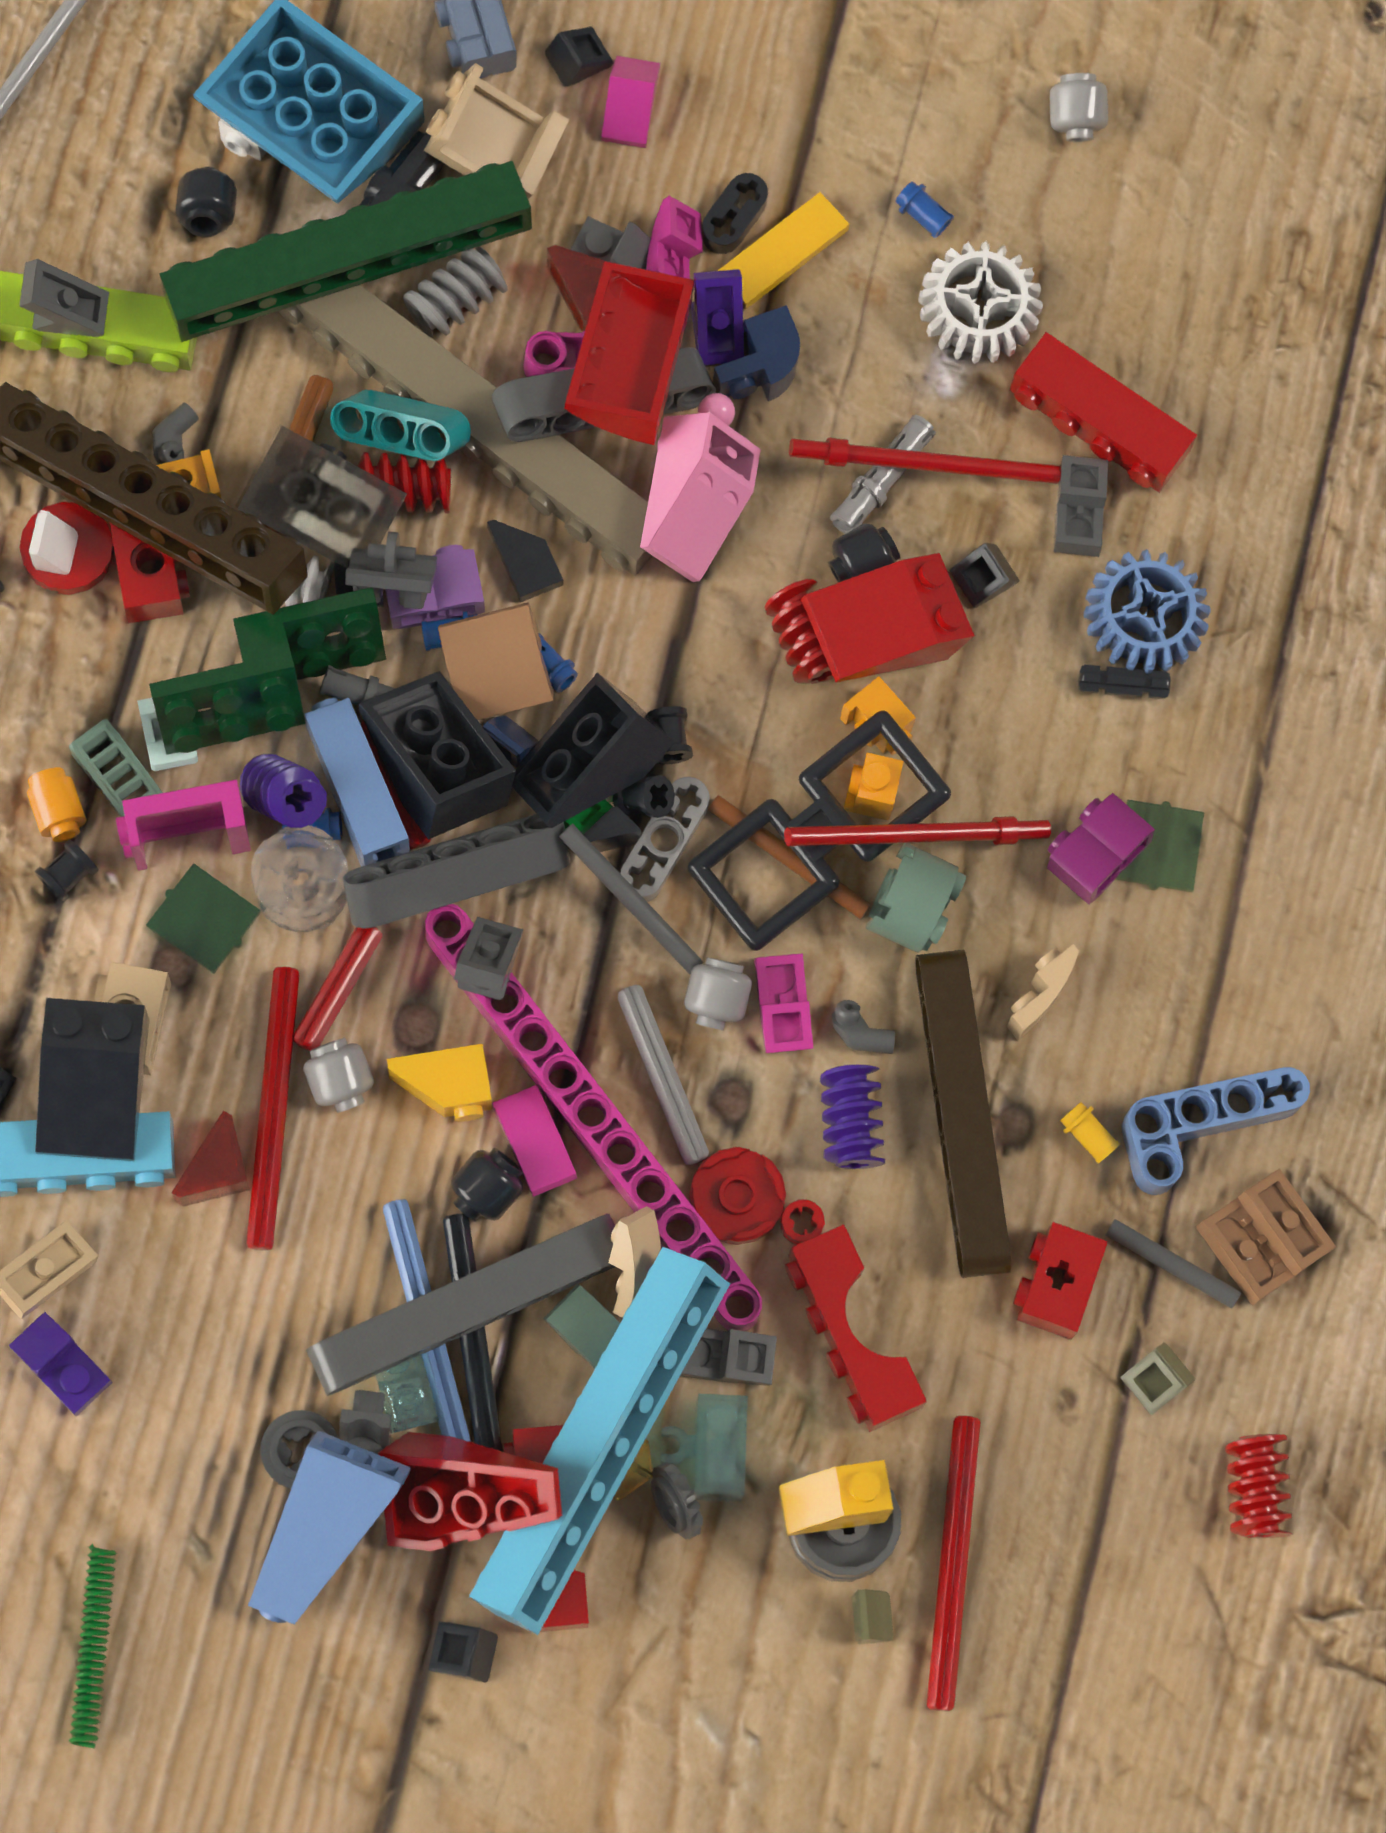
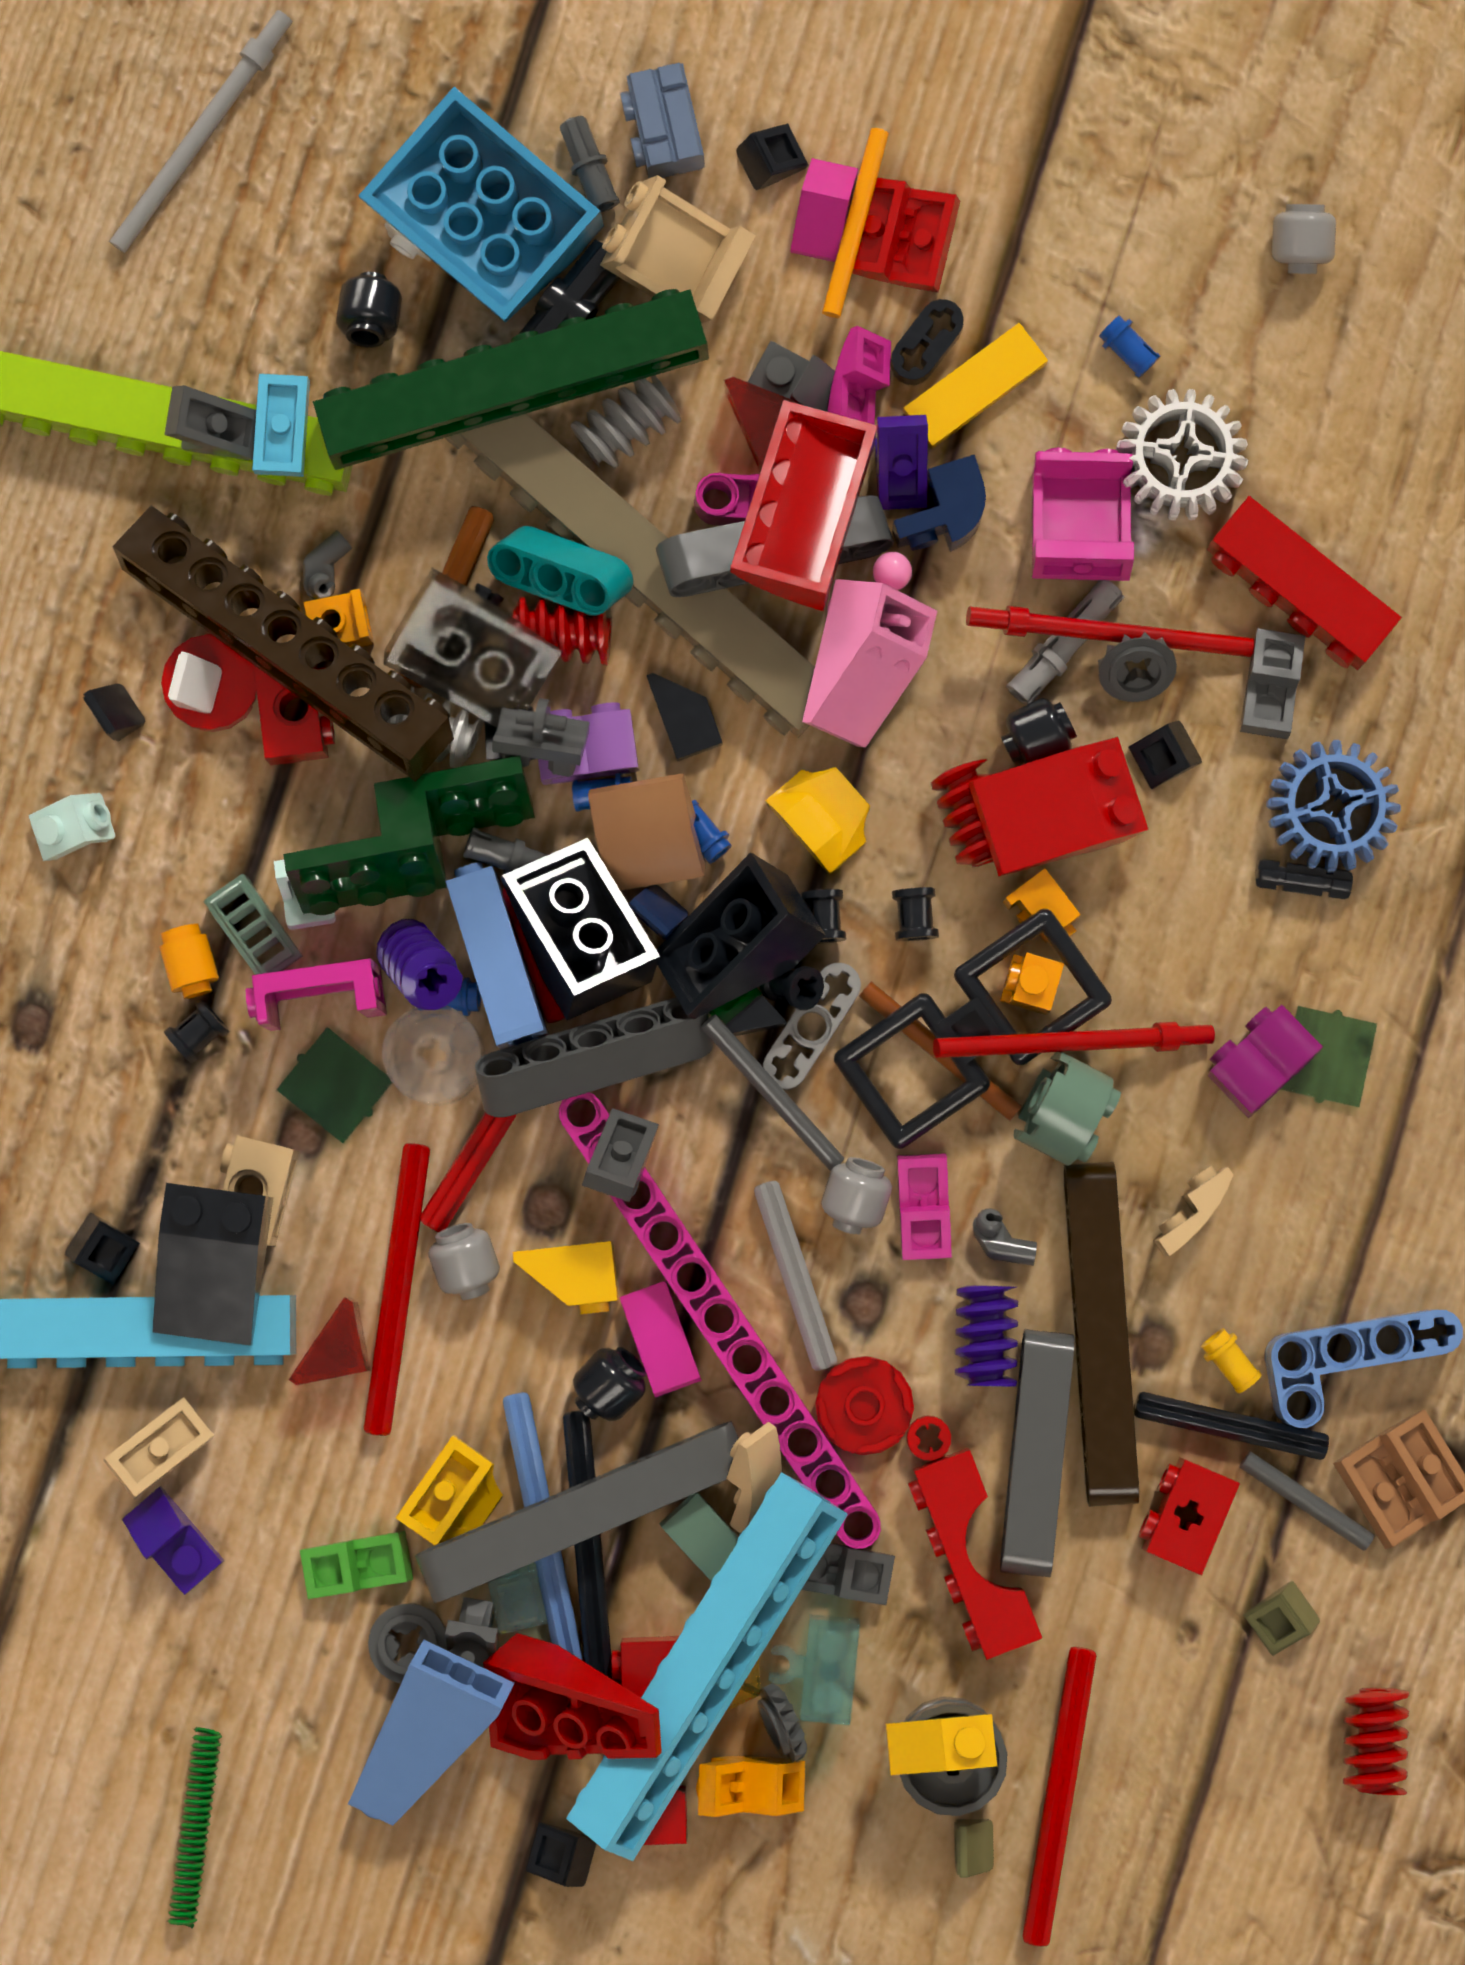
camera: 20 degrees right, 10 degrees up
none -> medium azure plate [252,374,310,477]
none -> bright green slope [300,1531,413,1599]
none -> yellow slope [396,1435,503,1546]
none -> dark grey axle [560,116,620,213]
none -> light orange brick [696,1756,805,1817]
none -> yellow slope [765,767,870,875]
none -> light orange bar [822,128,889,318]
none -> red slope [852,178,960,293]
none -> black bush [892,887,939,941]
none -> dark grey beam [1000,1329,1075,1578]
none -> dark pink panel [1032,447,1134,581]
none -> dark grey gear [1098,632,1177,702]
none -> black axle [1134,1392,1329,1460]

